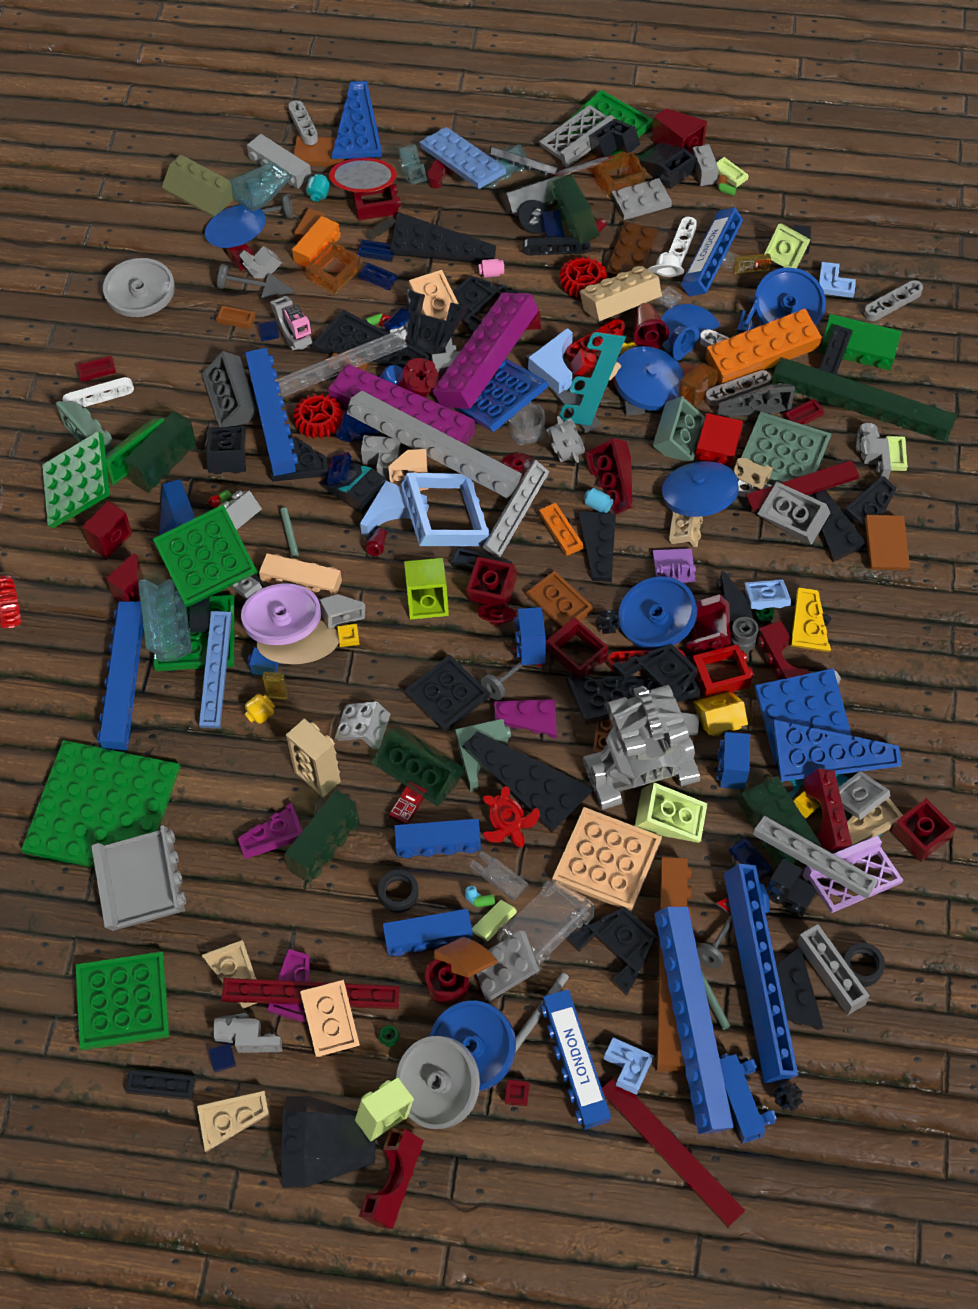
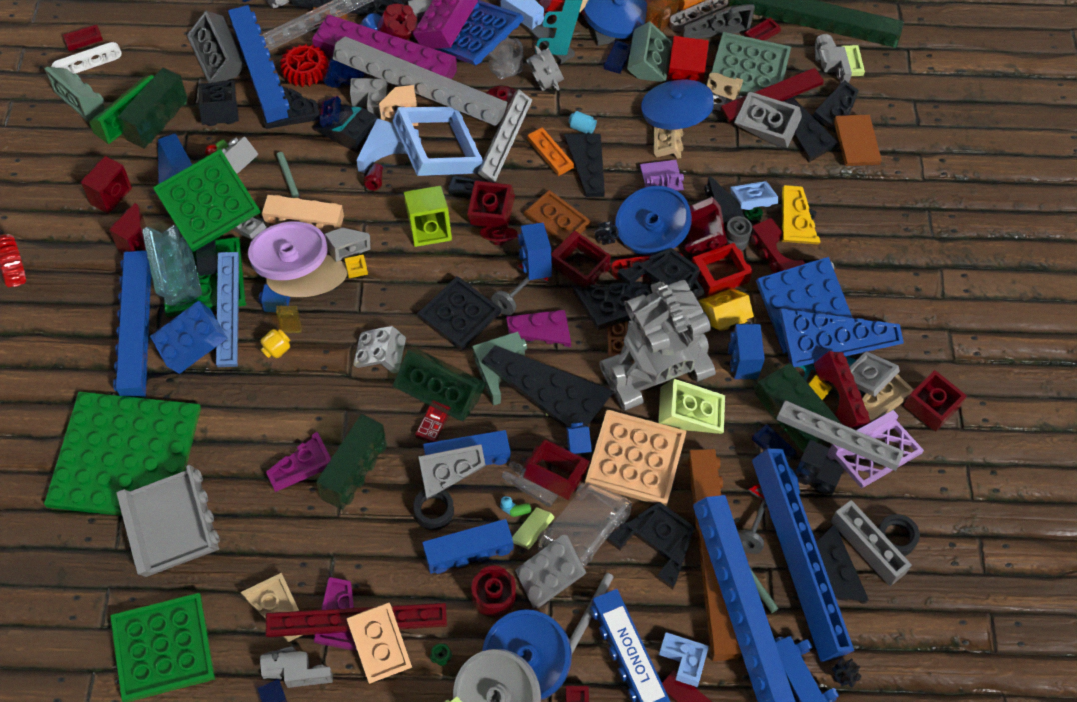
camera: 10 degrees left, 0 degrees up
green plate [42,431,110,528] -> none
tan brick [286,719,341,798] -> none
dark orange slope [434,937,497,978] -> none
red animal [483,786,540,848] -> none
dark red wedge [585,438,633,515] -> none
none -> blue brick [150,301,228,374]
none -> light grey wing [419,445,485,499]
none -> dark red window [523,439,590,500]
none -> blue brick [566,422,592,454]
none -> clear blue tile [604,41,631,74]

